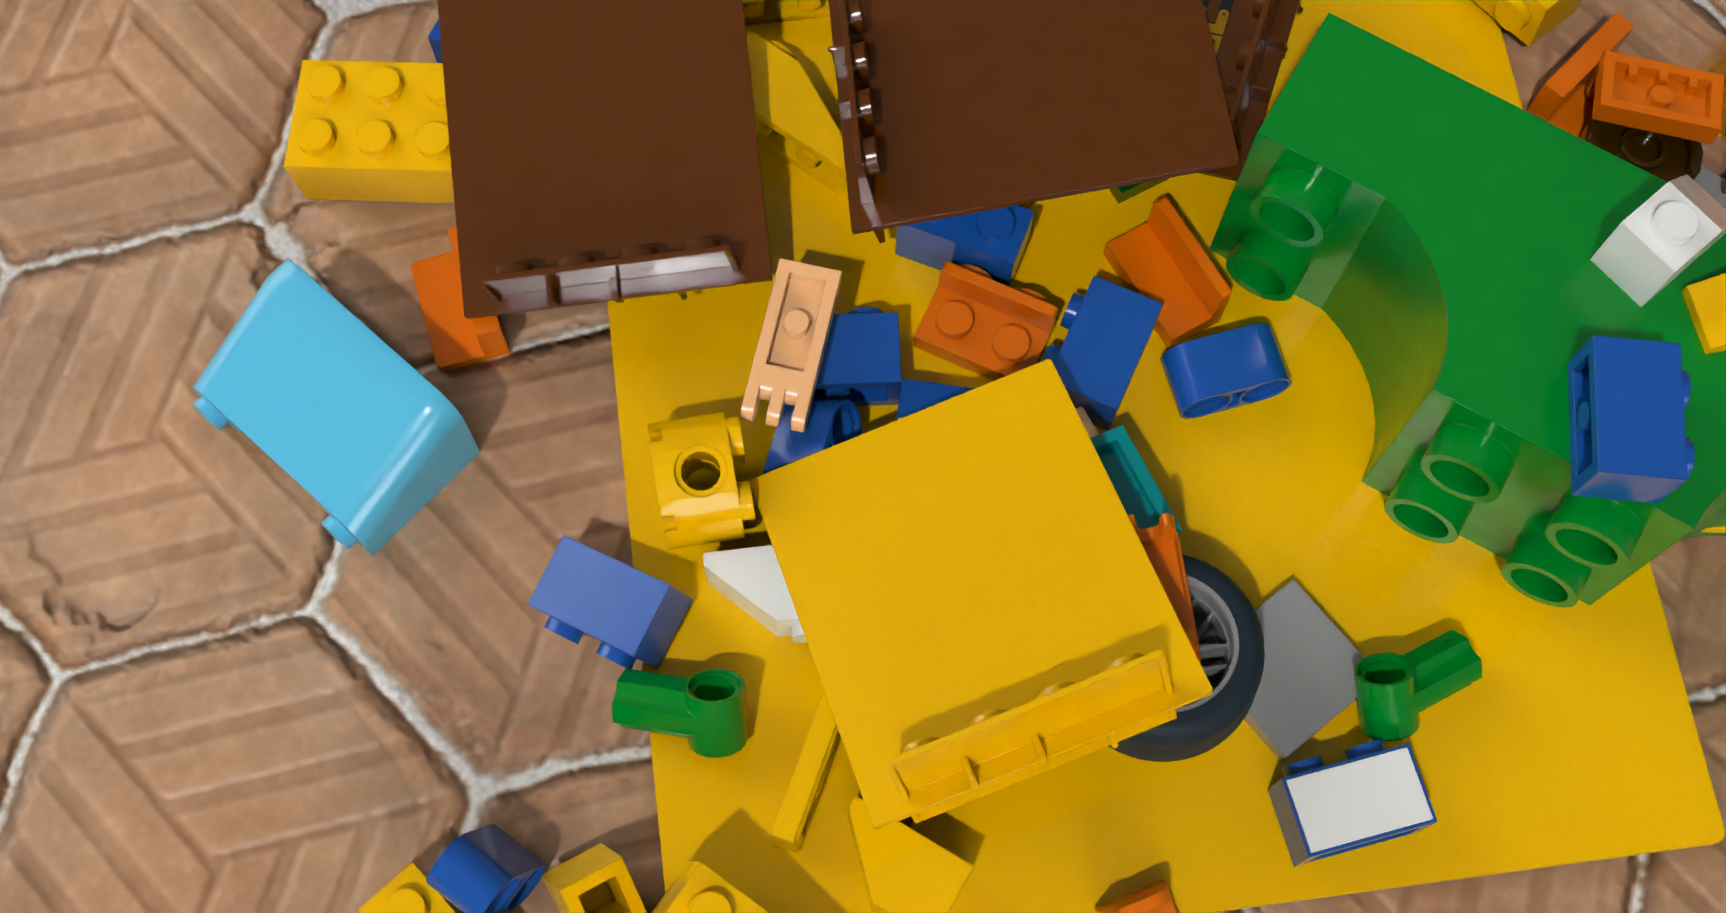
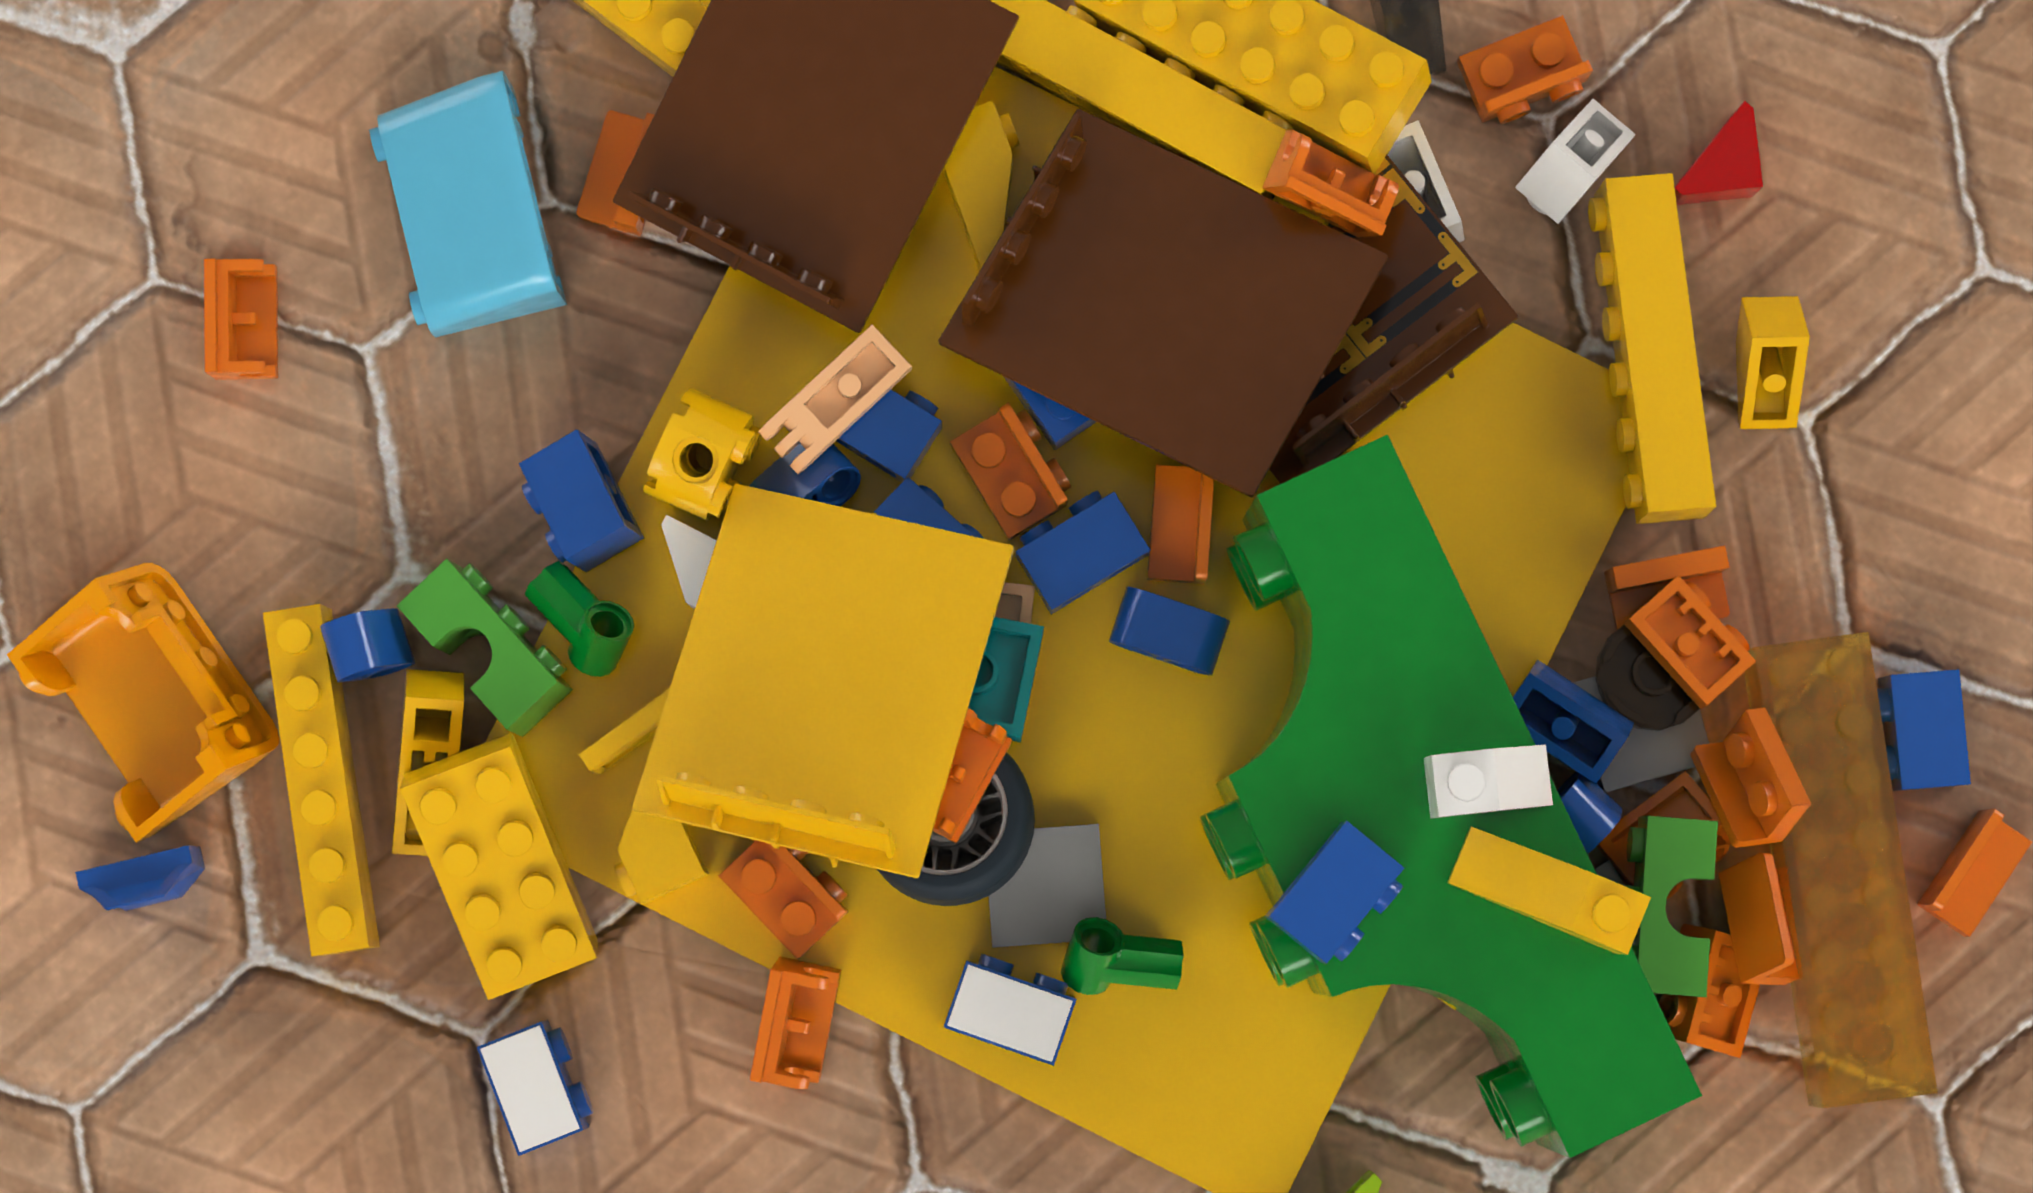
camera: 35 degrees right, 15 degrees up
none -> orange hinge [204,258,278,380]
none -> bright green arch [397,558,573,737]
none -> orange bracket [718,840,849,960]

